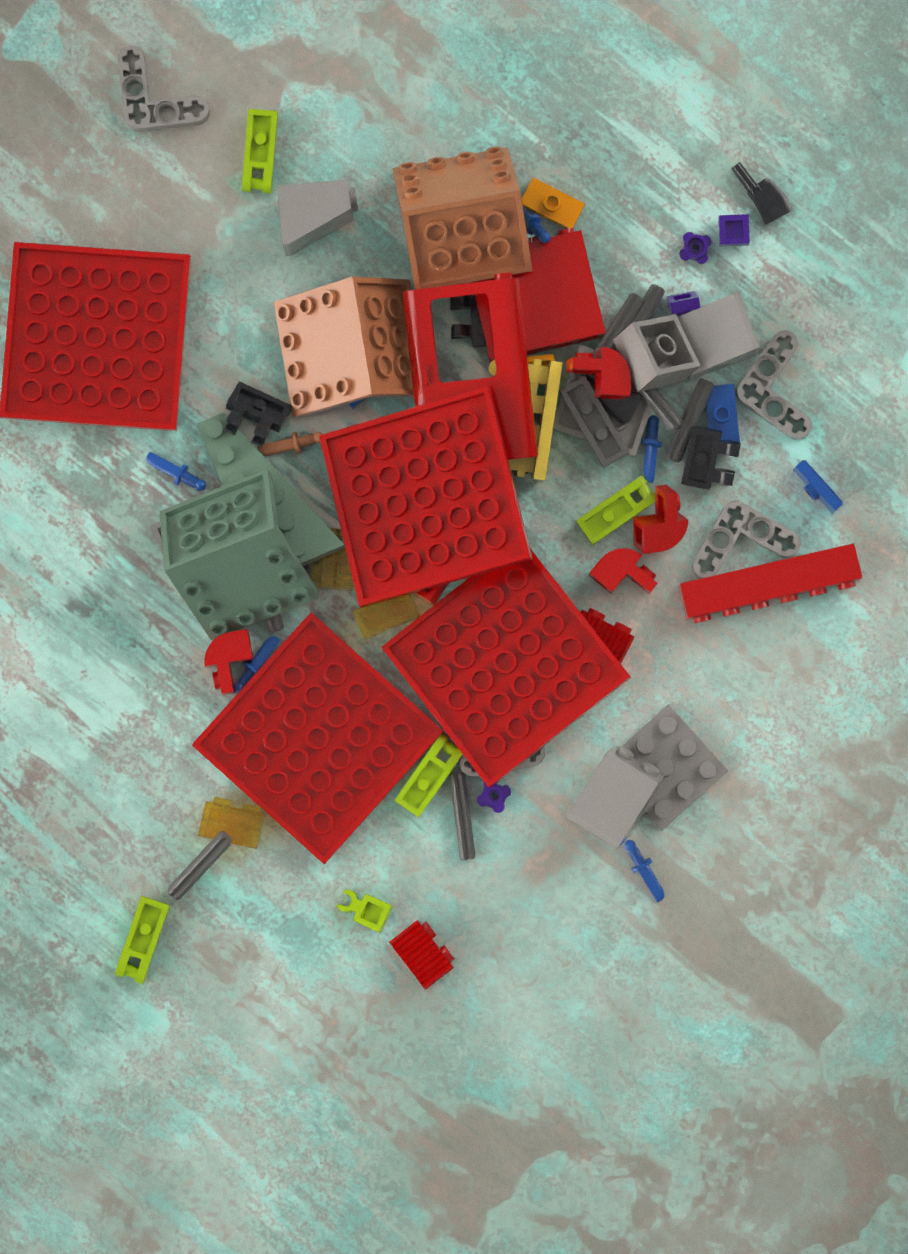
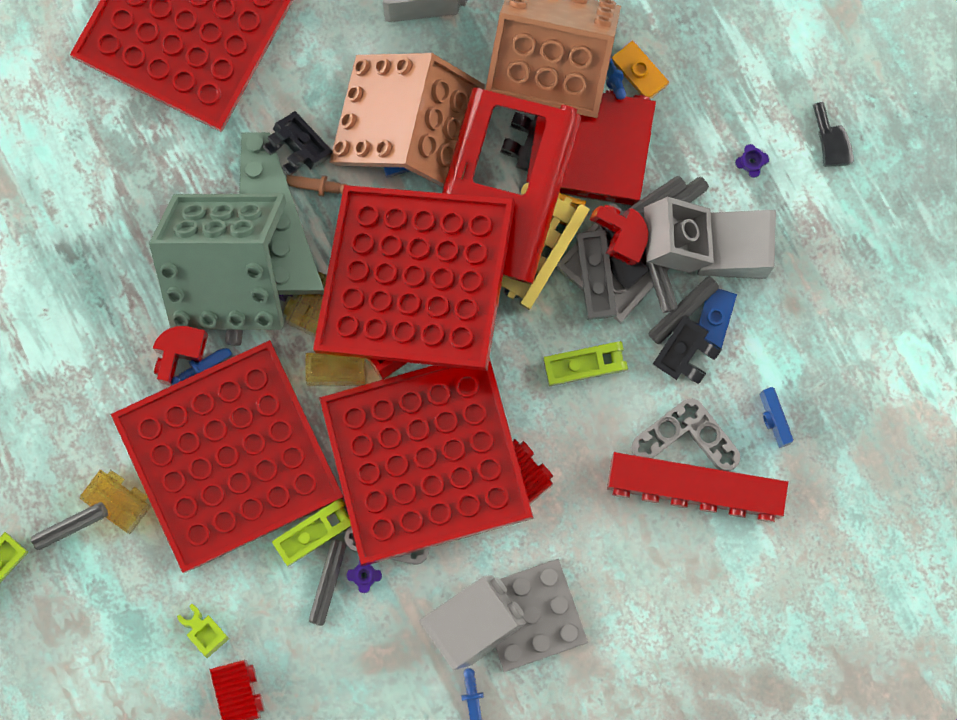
camera: 15 degrees right, 5 degrees down
blue piece [146,452,206,491] -> none
red brick [588,548,658,594] -> none
red brick [633,485,688,554] -> none
blue piece [641,415,662,483] -> none
dark purple plate [666,291,701,316] -> none
dark purple plate [718,214,750,247] -> none
light grey beam [736,330,812,440] -> none

